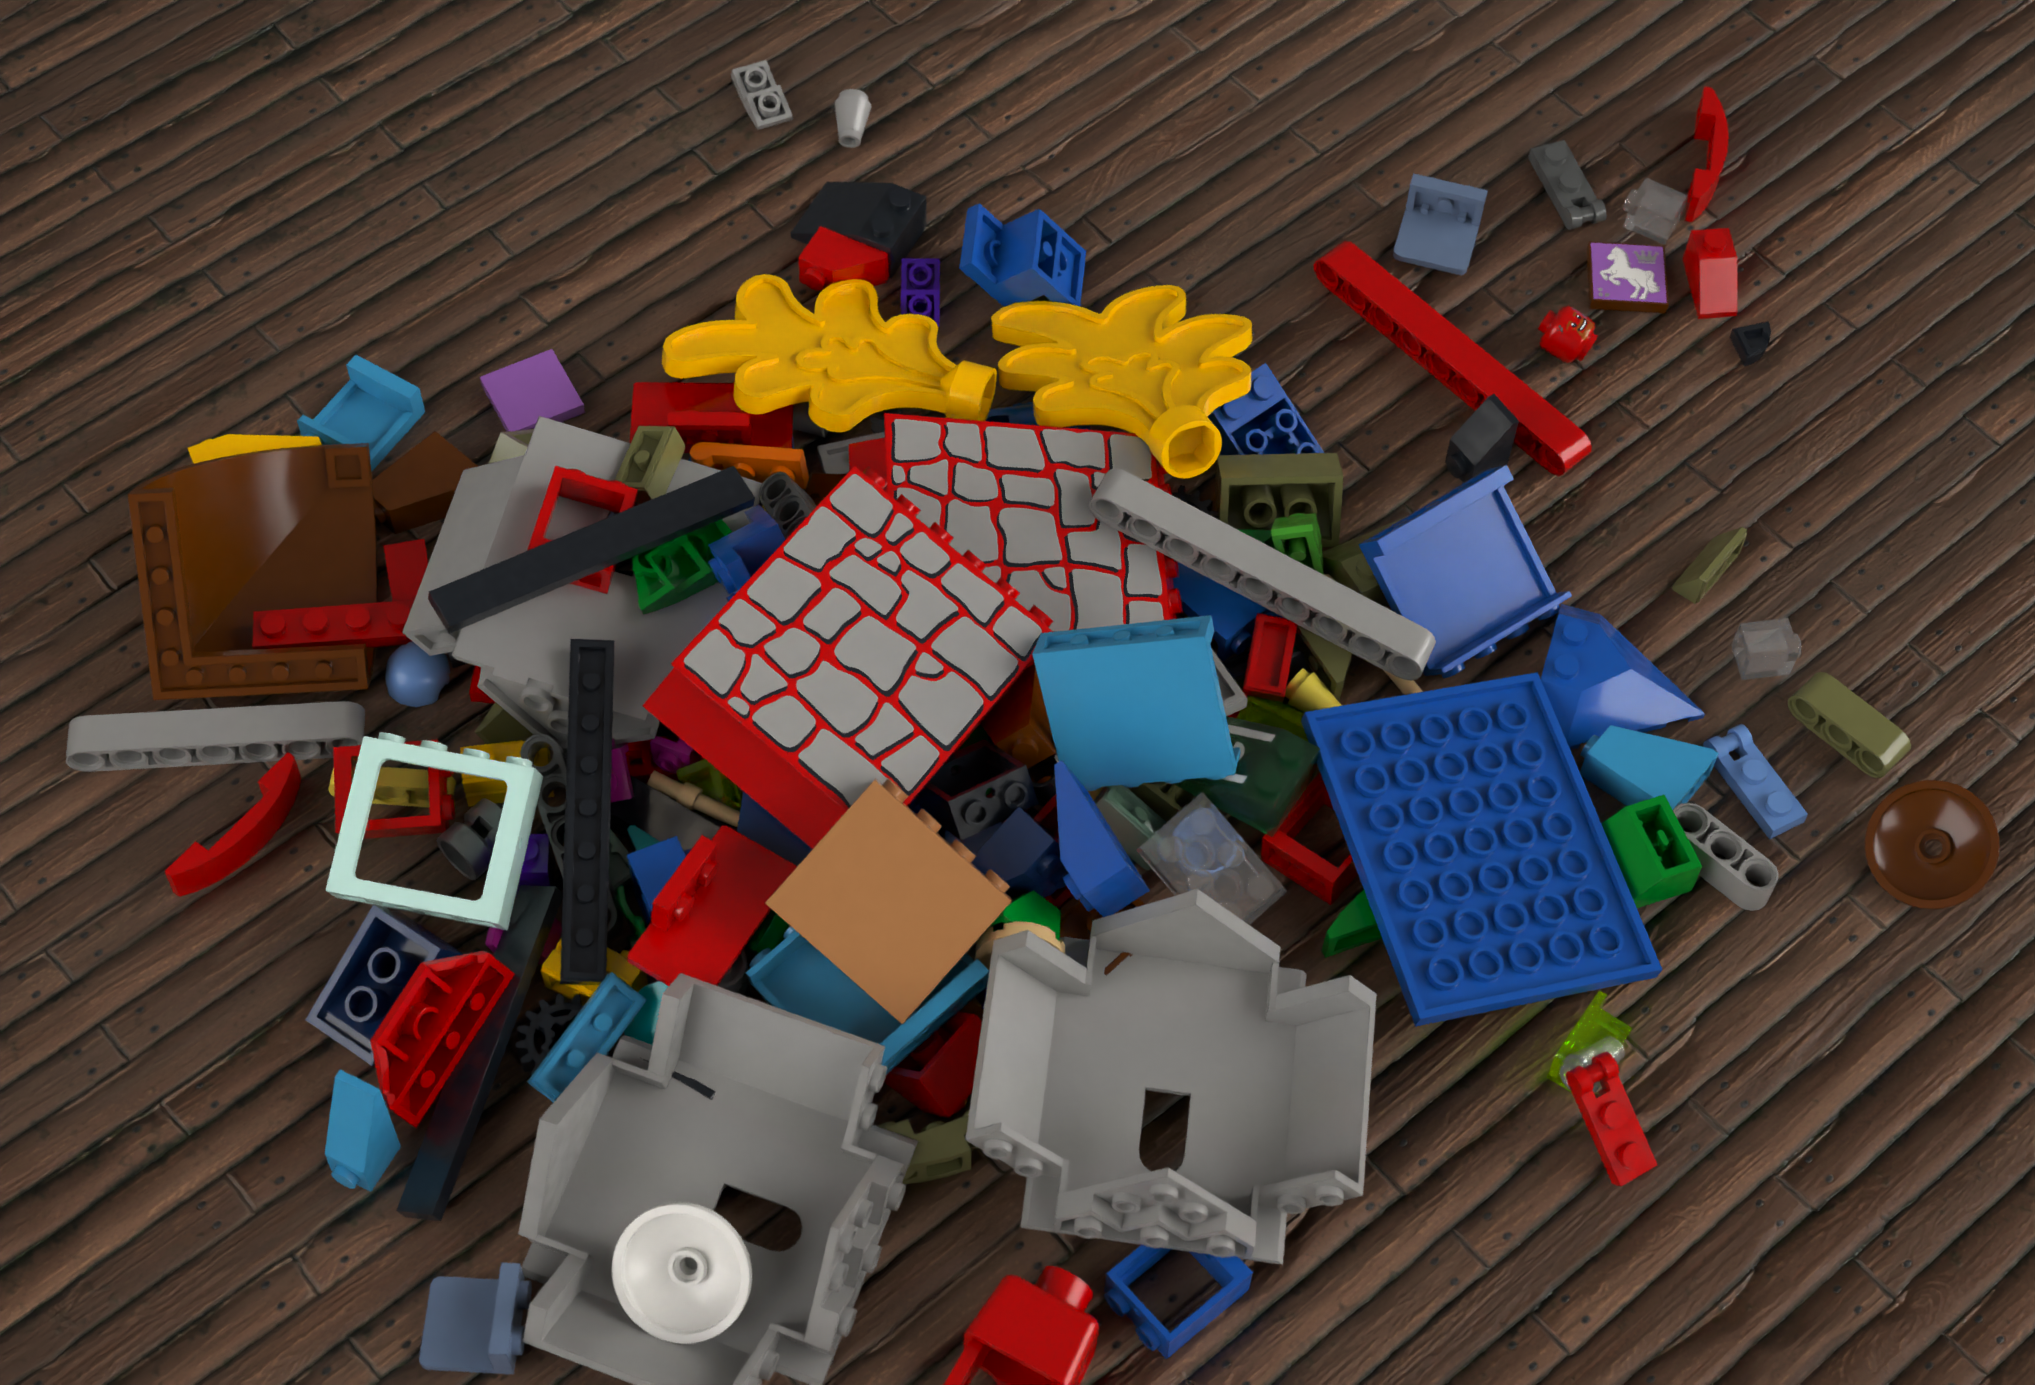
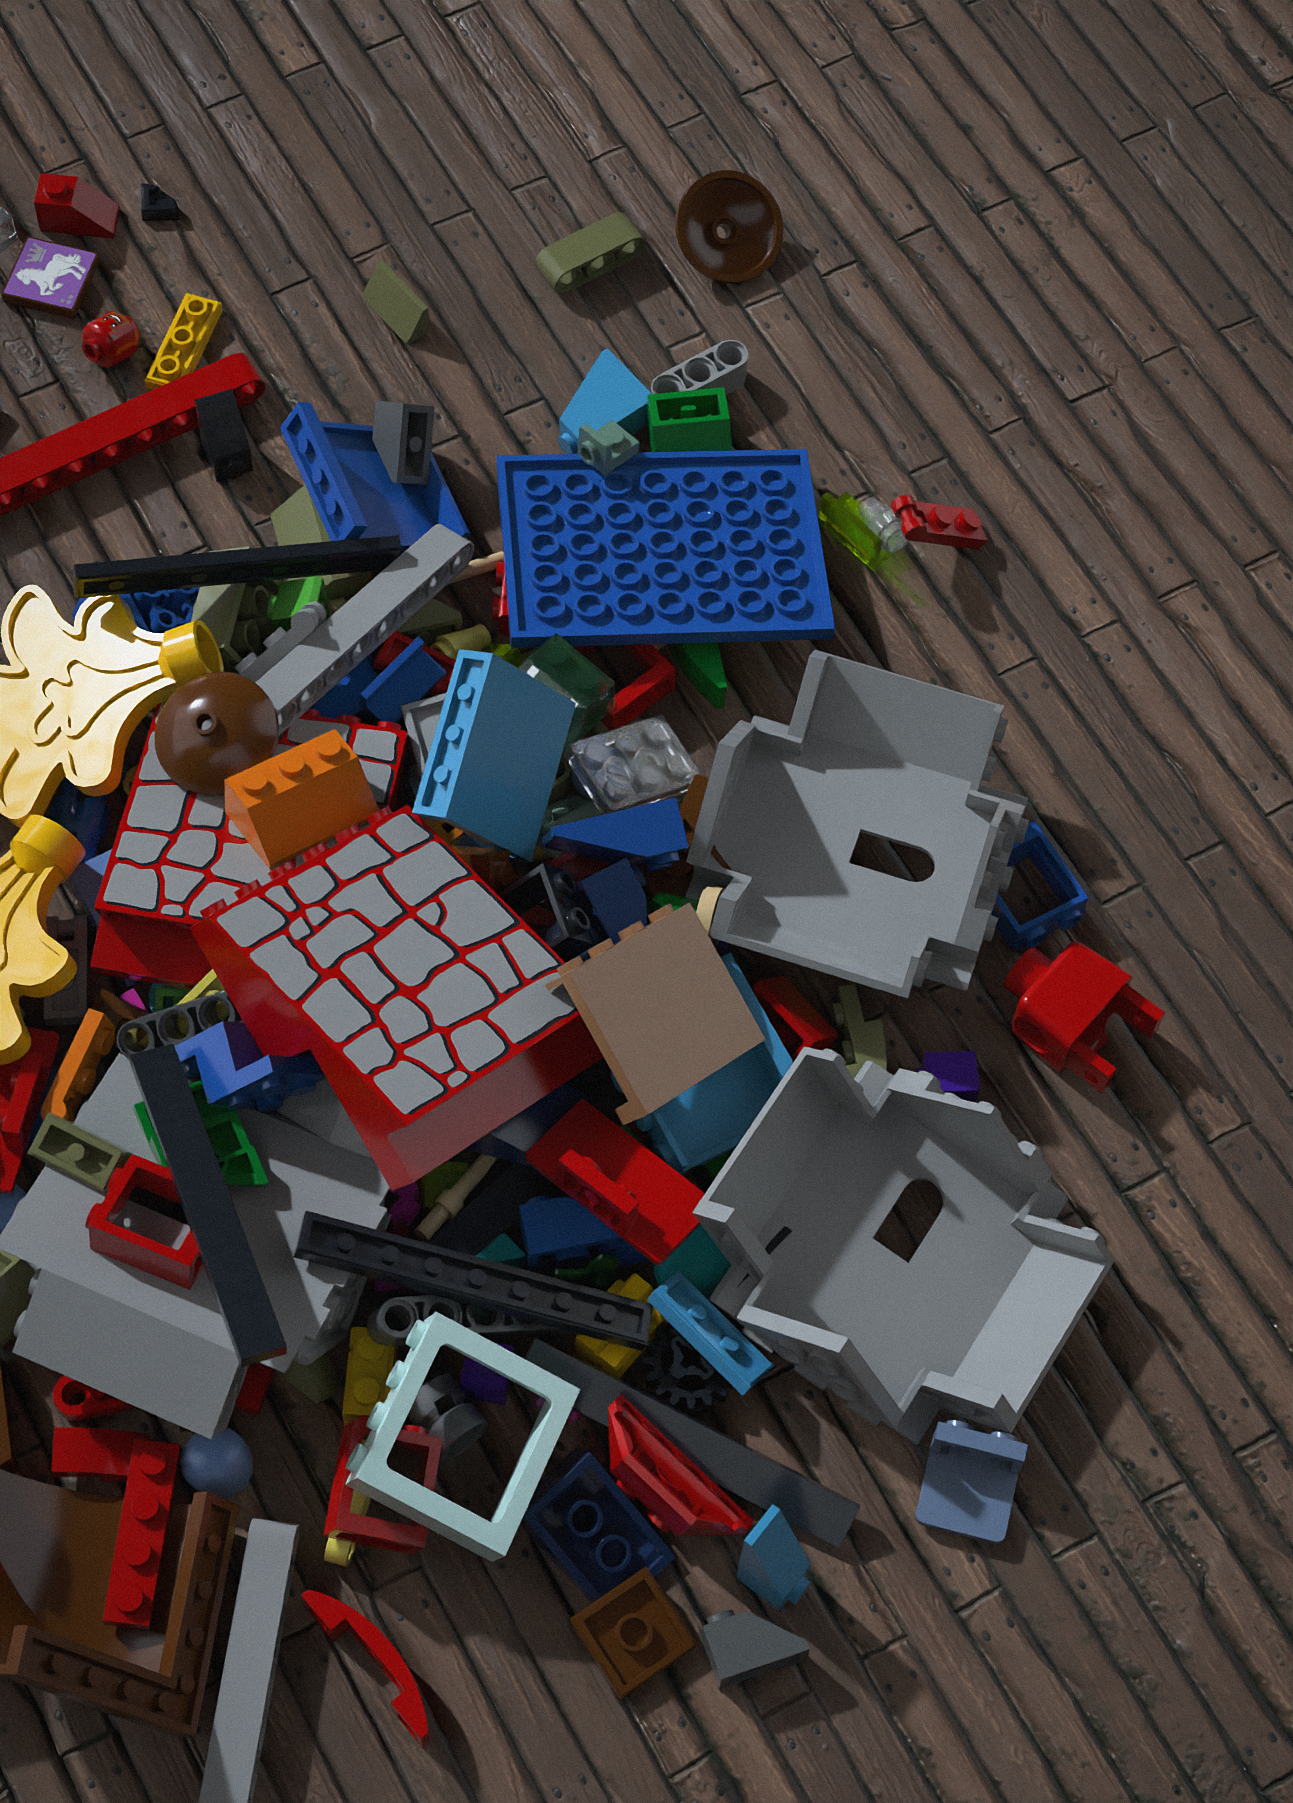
camera: 80 degrees left, 5 degrees up
white dish [612,1202,752,1344] -> none
blue wedge [1541,604,1705,750] -> none
medium blue plate [1703,724,1808,840] -> none
clear brick [1731,618,1801,680] -> none
none -> black tile [72,535,402,598]
none -> yellow tile [144,293,223,390]
none -> reddish brown dish [155,672,279,796]
none -> orange slope [224,729,379,870]
none -> light grey plate [234,601,326,682]
none -> blue panel [359,637,446,724]
none -> dark grey slope [372,400,435,485]
none -> reddish brown tile [568,1566,698,1700]
none -> sand green bracket [578,420,639,475]
none -> dark grey slope [701,1610,810,1690]
none -> dark purple brick [914,1051,980,1103]

